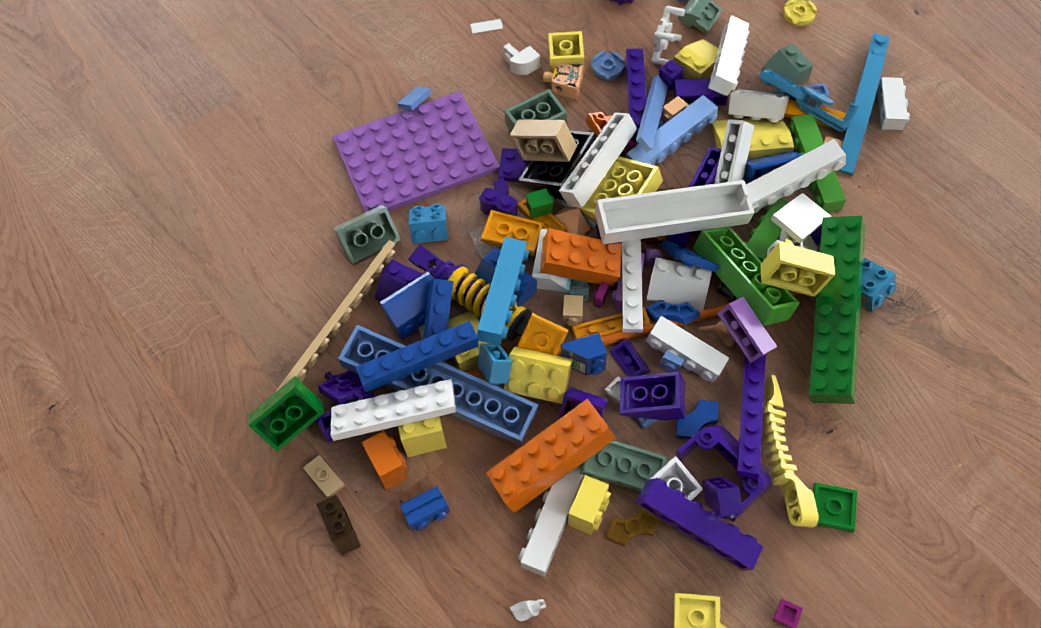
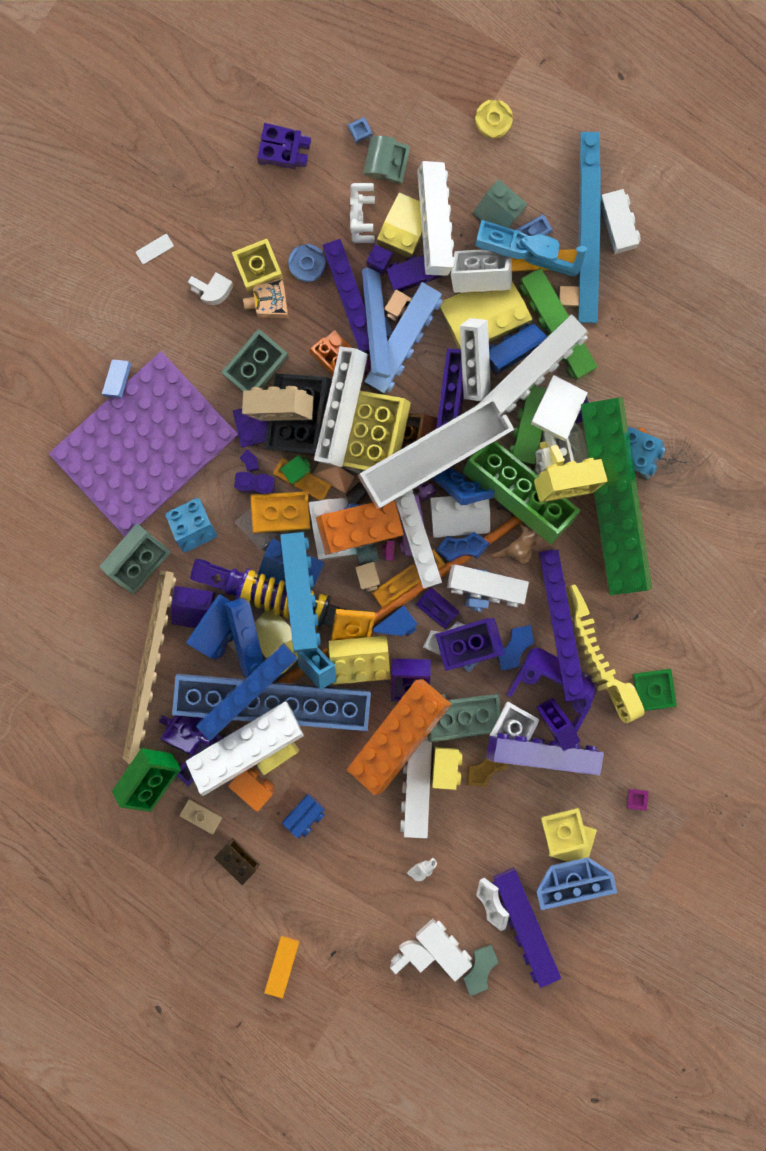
camera: 20 degrees left, 25 degrees up
medium lavender brick [717,297,777,363] -> none

